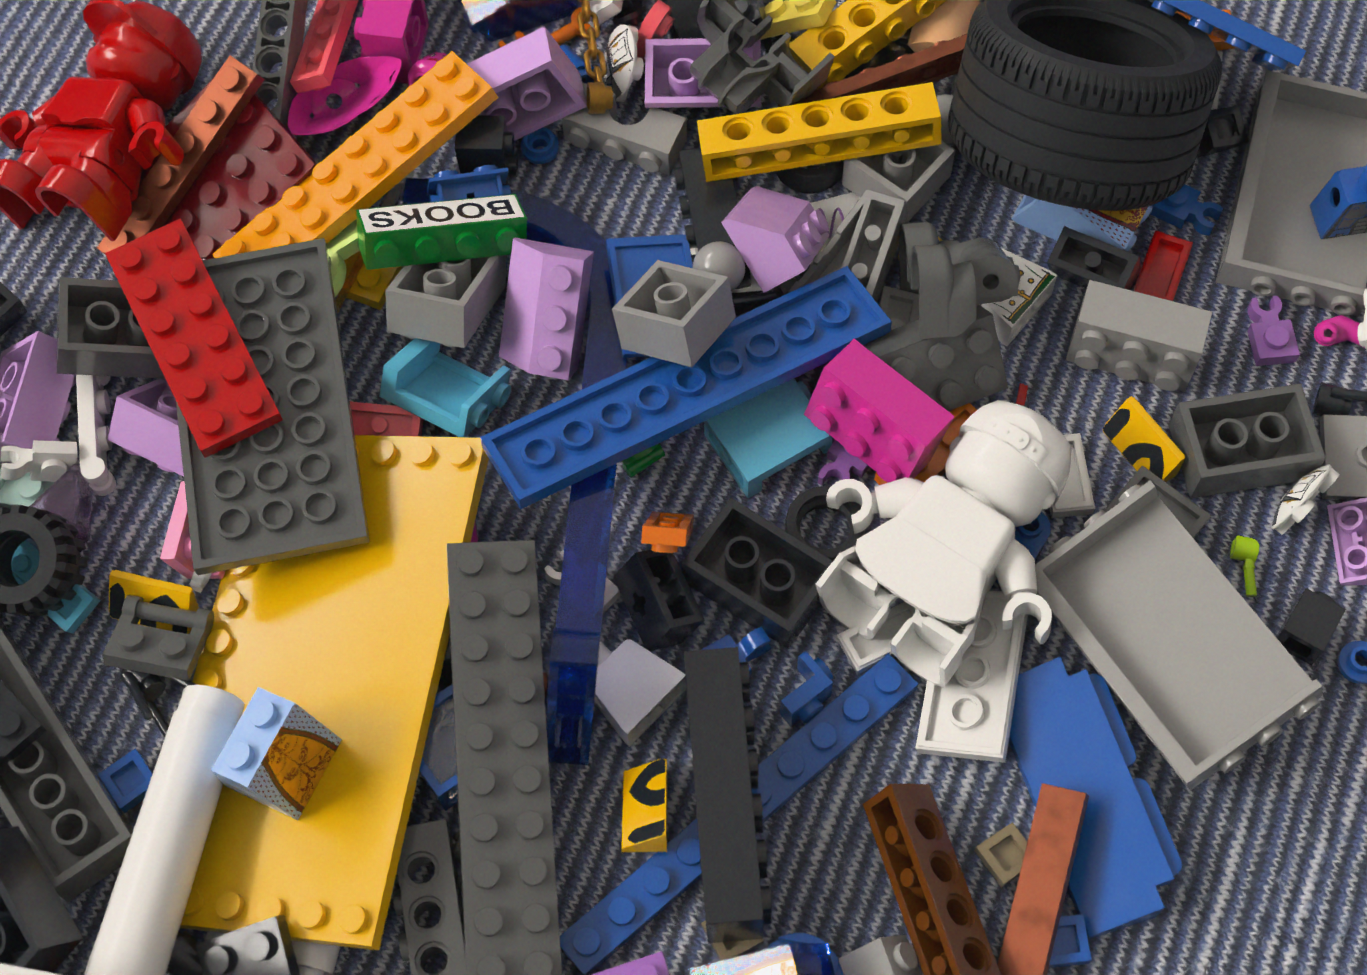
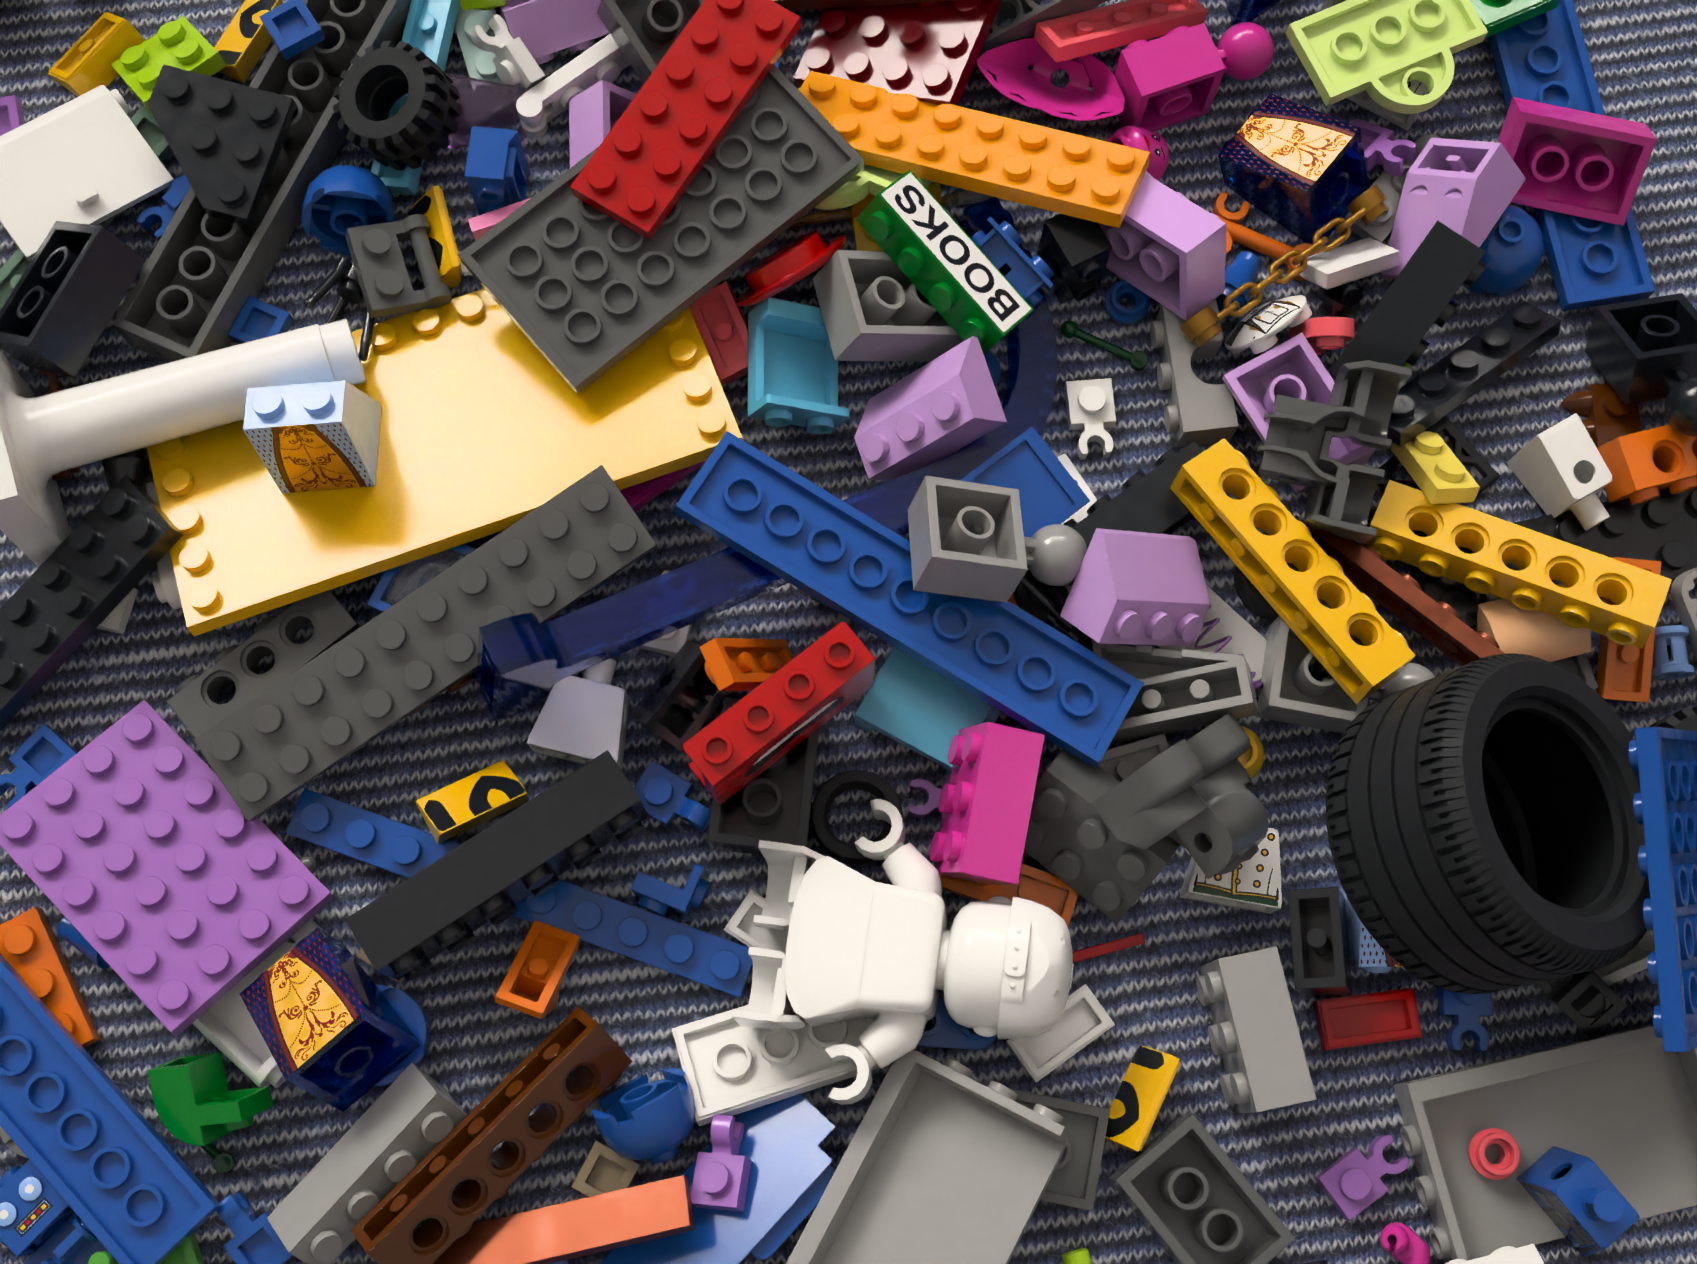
camera: 55 degrees right, 10 degrees up
none -> blue cylinder [301,165,395,255]
none -> blue window [464,126,531,215]
none -> orange slope [495,920,580,1019]
none -> blue cylinder [591,1068,696,1164]
none -> red panel [683,622,876,806]
none -> medium lavender plate [691,1115,752,1212]
none -> red wheel [735,231,846,307]
none -> dark green hinge [1060,320,1149,371]
none -> white plate [1064,378,1116,460]
none -> coral plate [1468,1128,1520,1180]

